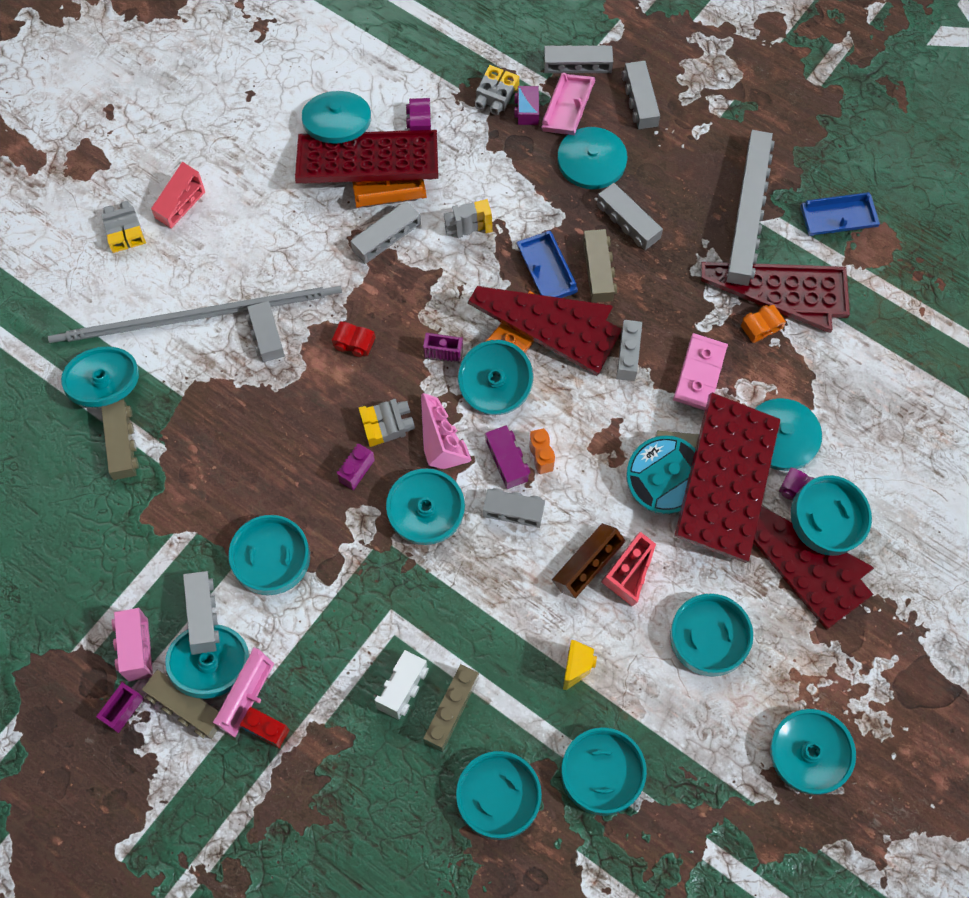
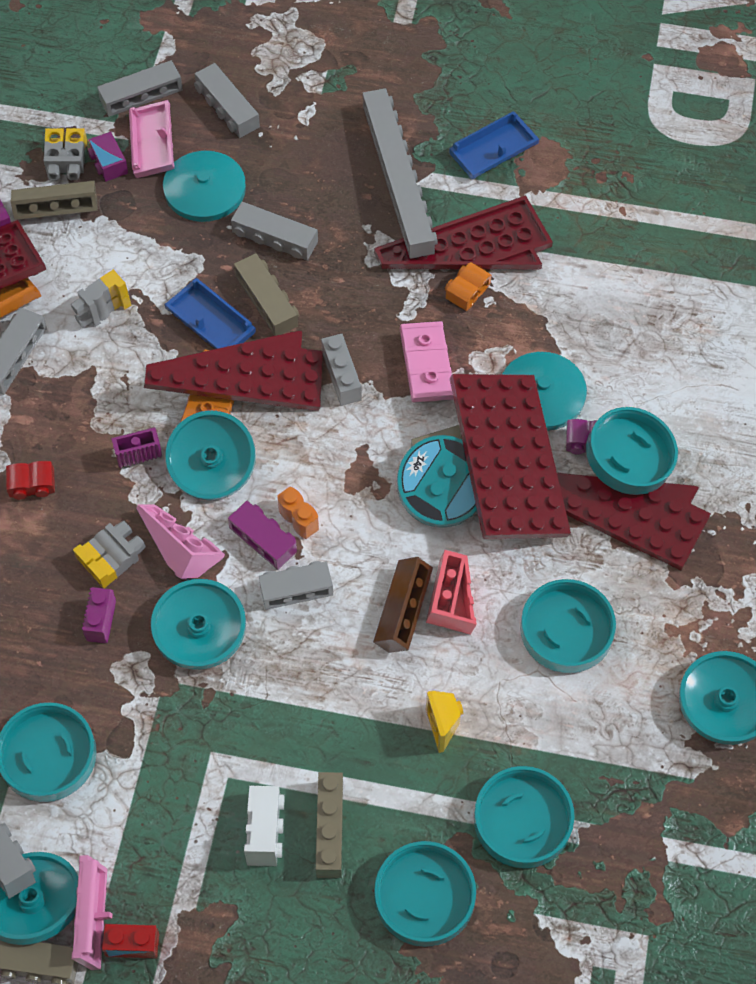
camera: 25 degrees left, 5 degrees down
none -> dark tan brick [10,181,98,220]

